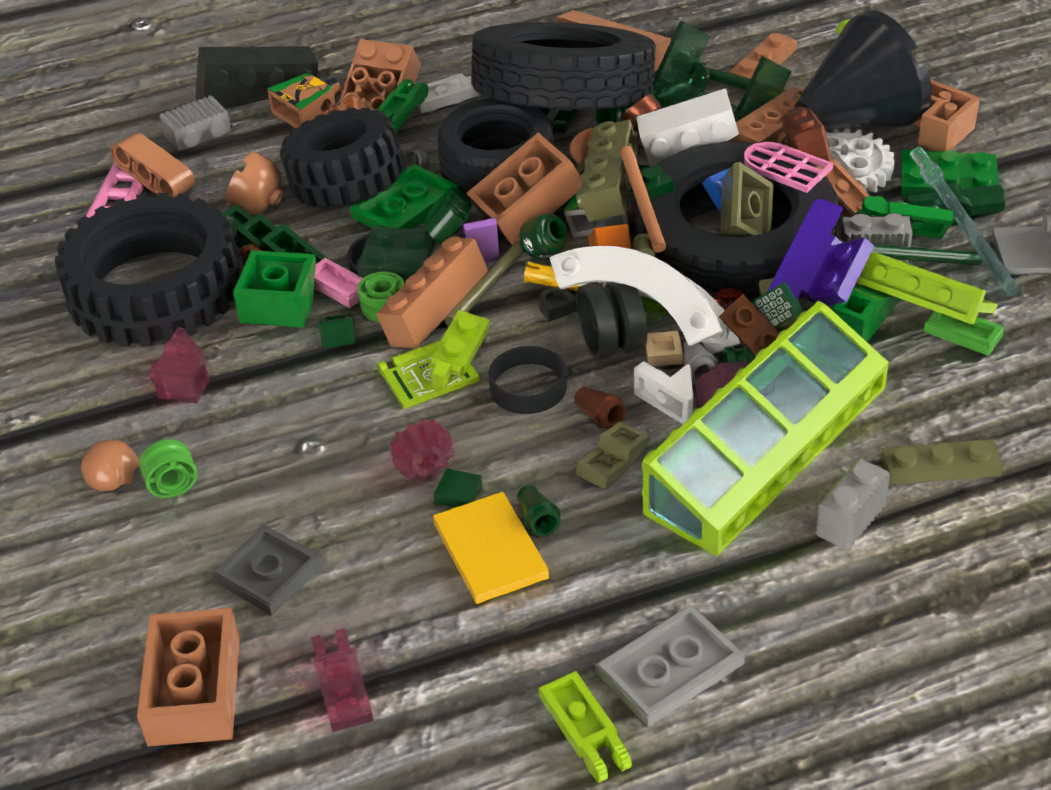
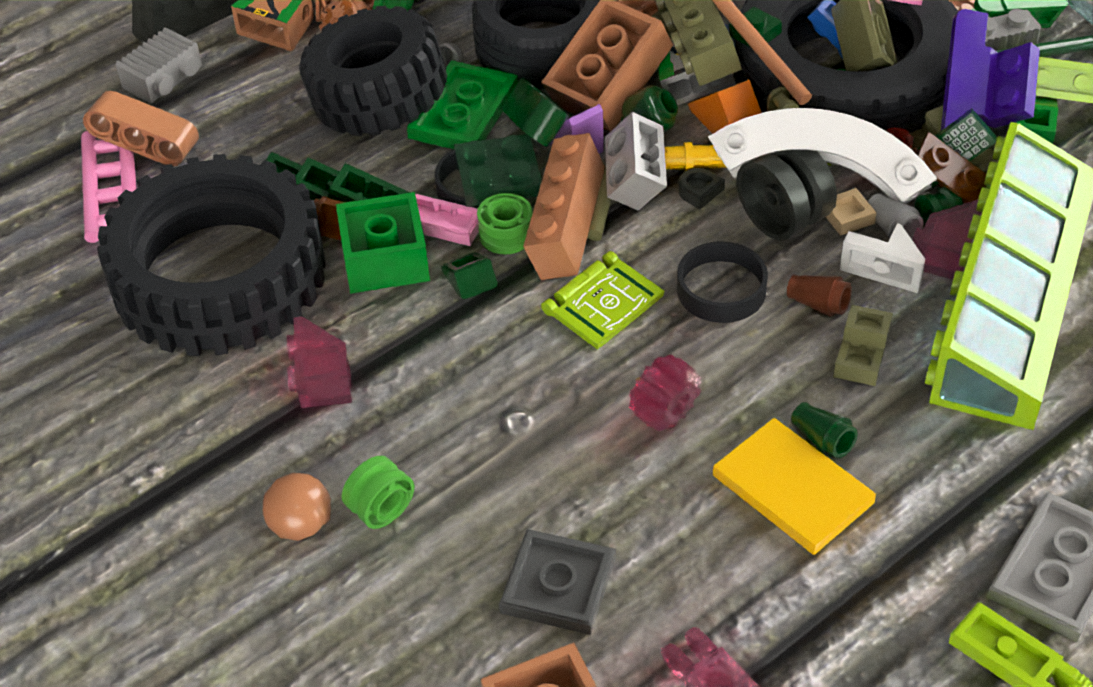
camera: 20 degrees left, 5 degrees up
nougat cylinder [225,151,283,215] -> none
lime hinge [430,310,490,391] -> none
dark green tile [434,468,482,508] -> none
none -> light grey brick [605,112,667,210]

